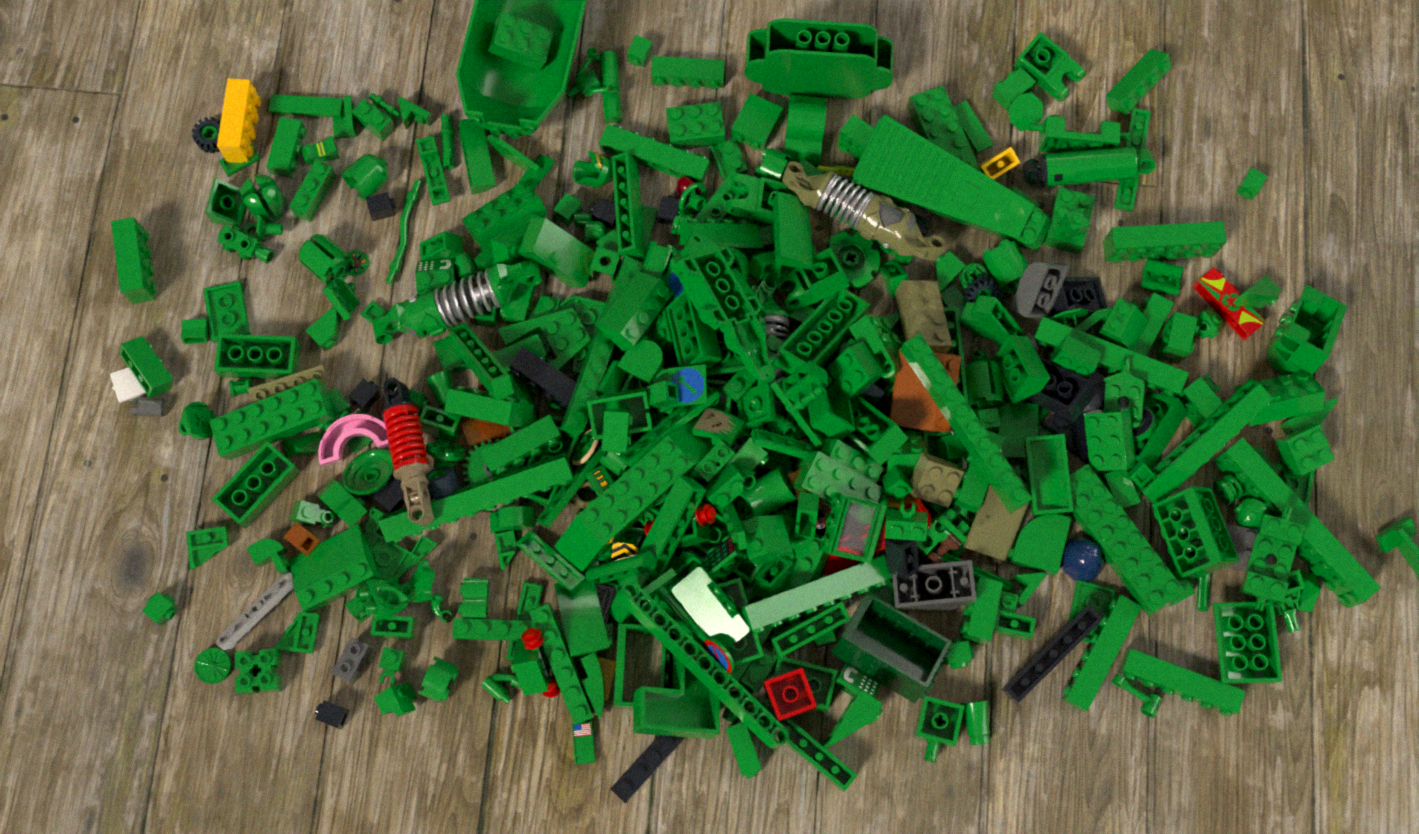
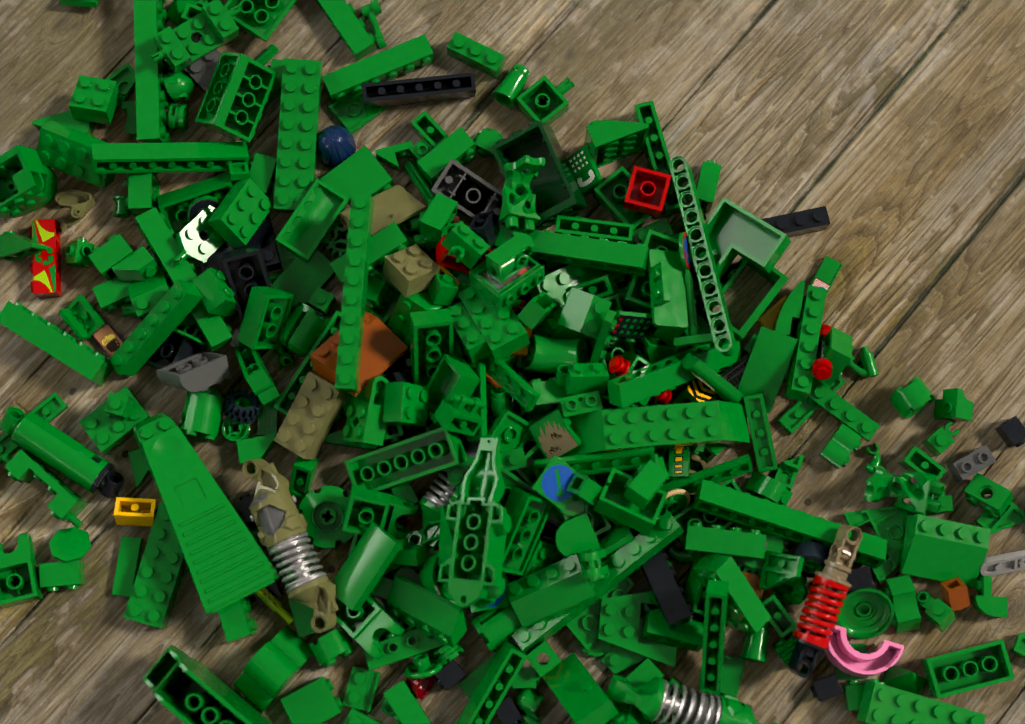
camera: 140 degrees left, 5 degrees up
none -> olive helmet [54,189,96,230]
none -> tile [93,323,123,357]
none -> green brick [109,280,203,376]
none -> green slope [111,246,161,281]
none -> green brick [418,193,458,241]
none -> green brick [447,31,505,79]
none -> green piece [486,231,535,284]
none -> green hips [499,155,545,235]
none -> green brick [579,548,609,581]
none -> green wing [758,551,804,590]
none -> green brick [964,473,1013,517]

